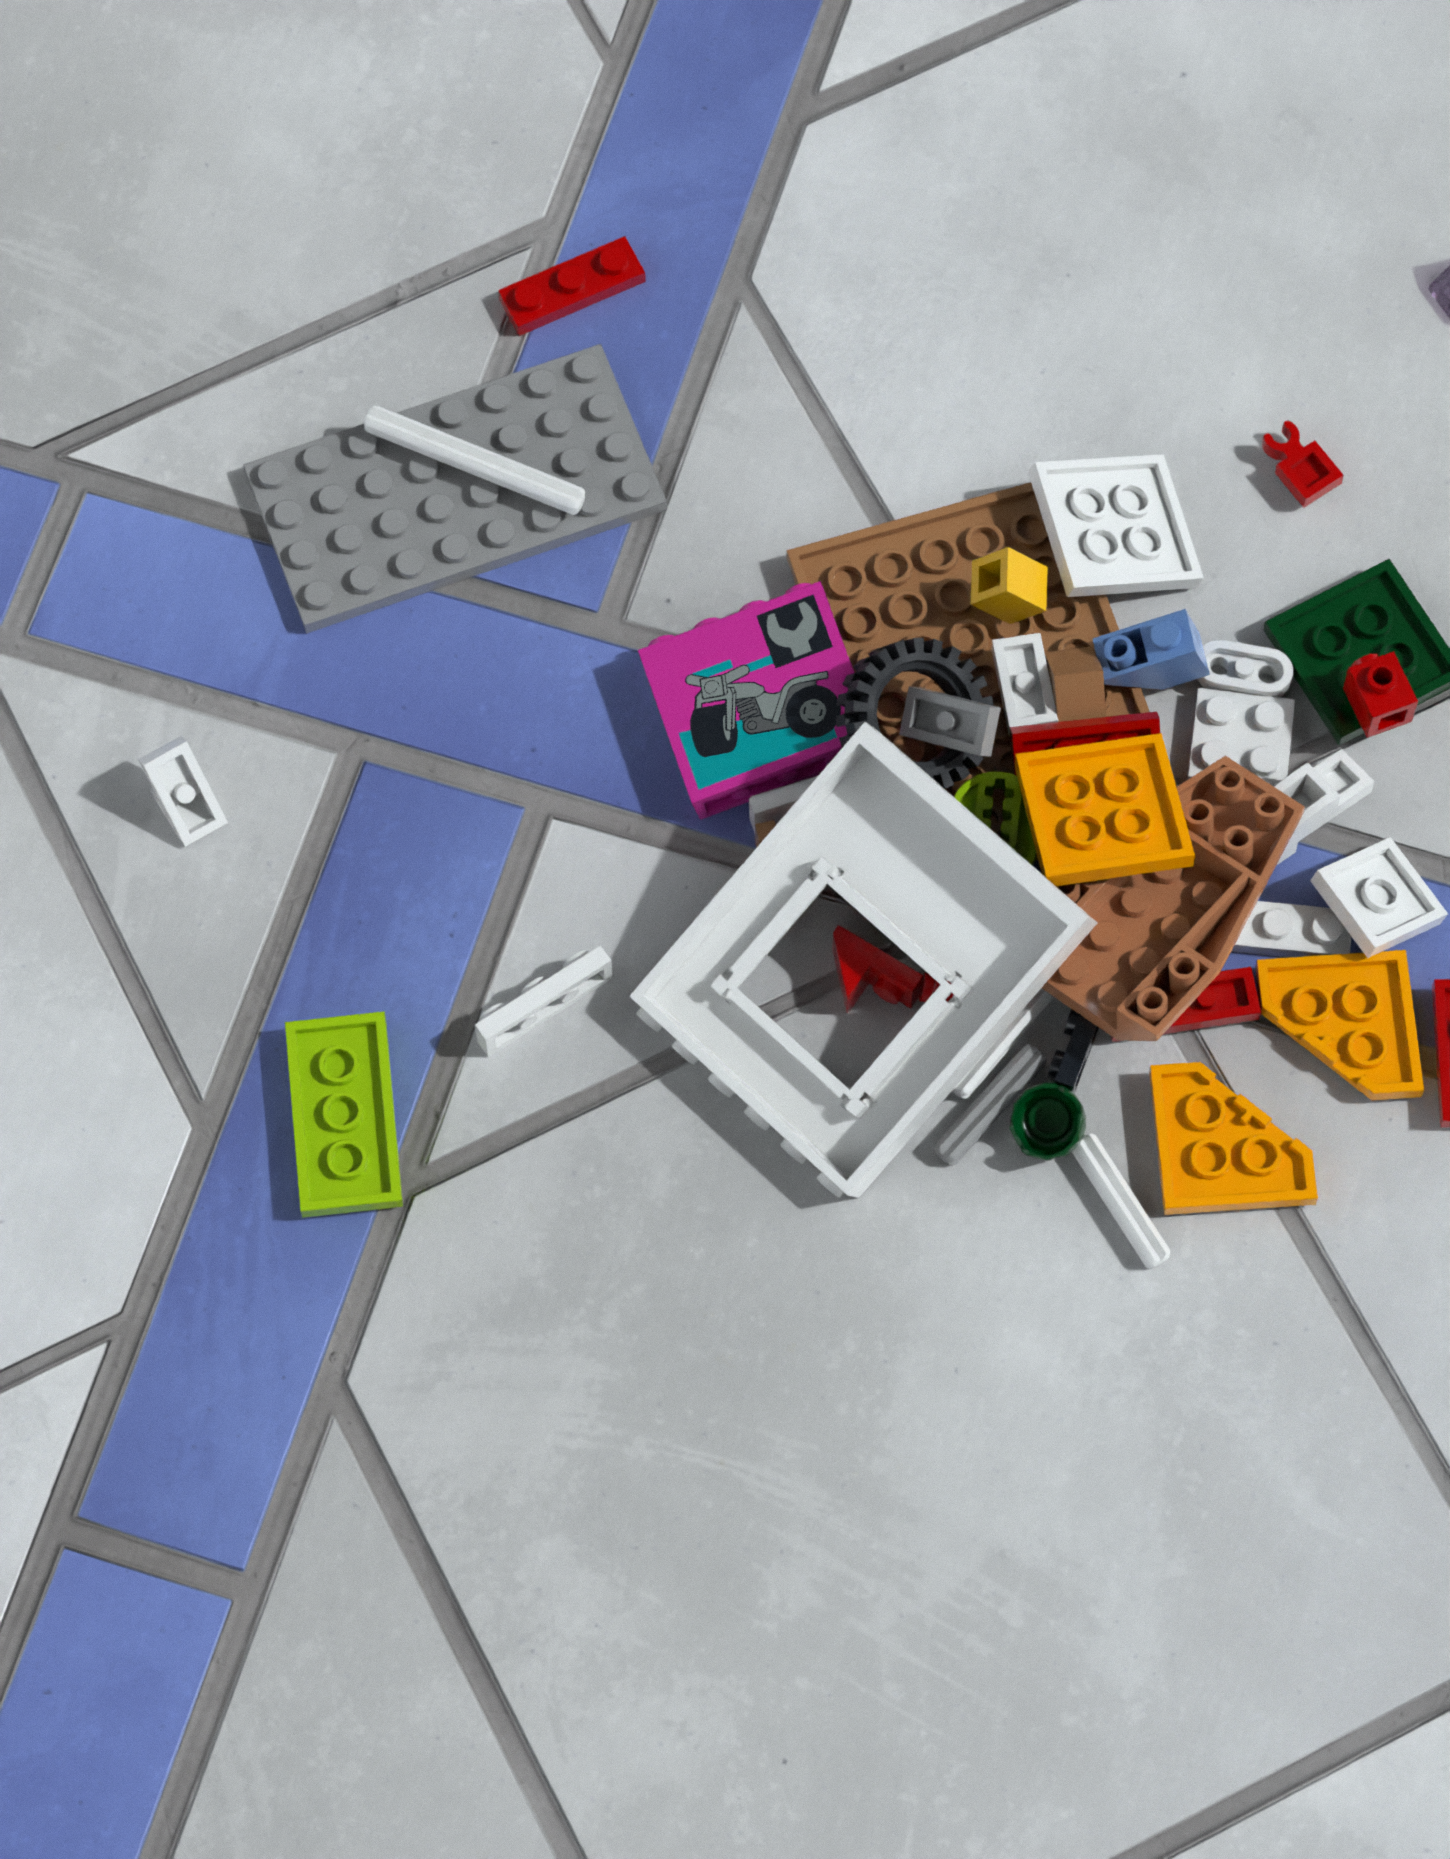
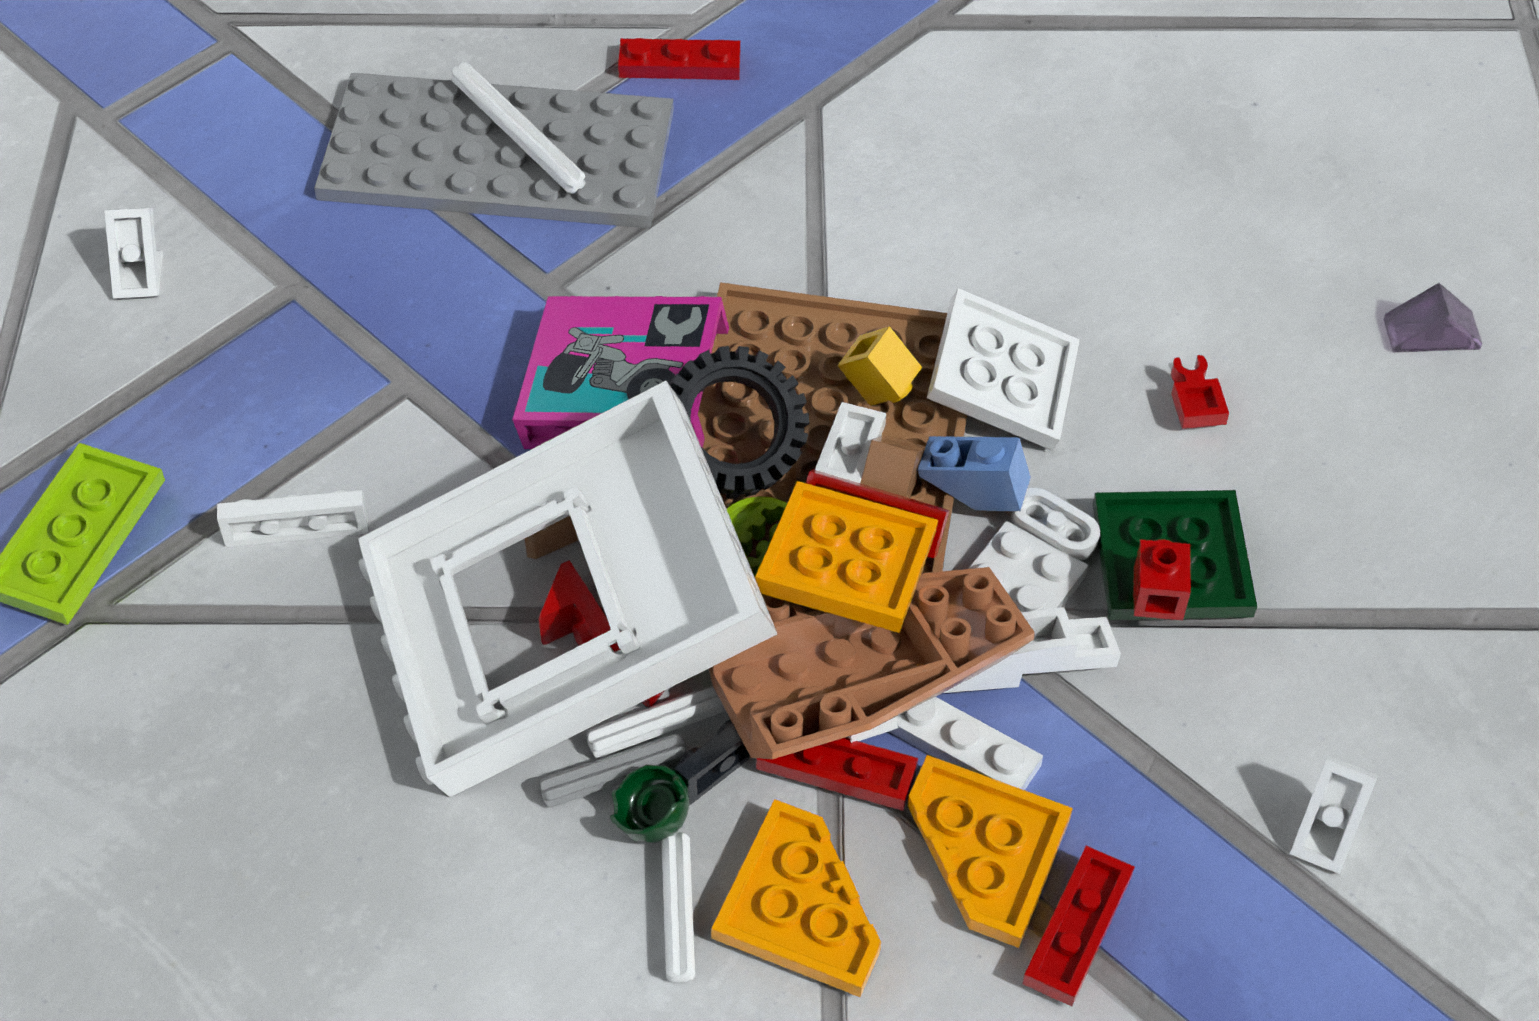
camera: 25 degrees right, 15 degrees down
light grey plate [899,686,1001,757] -> none
white plate [1310,837,1448,958] -> none

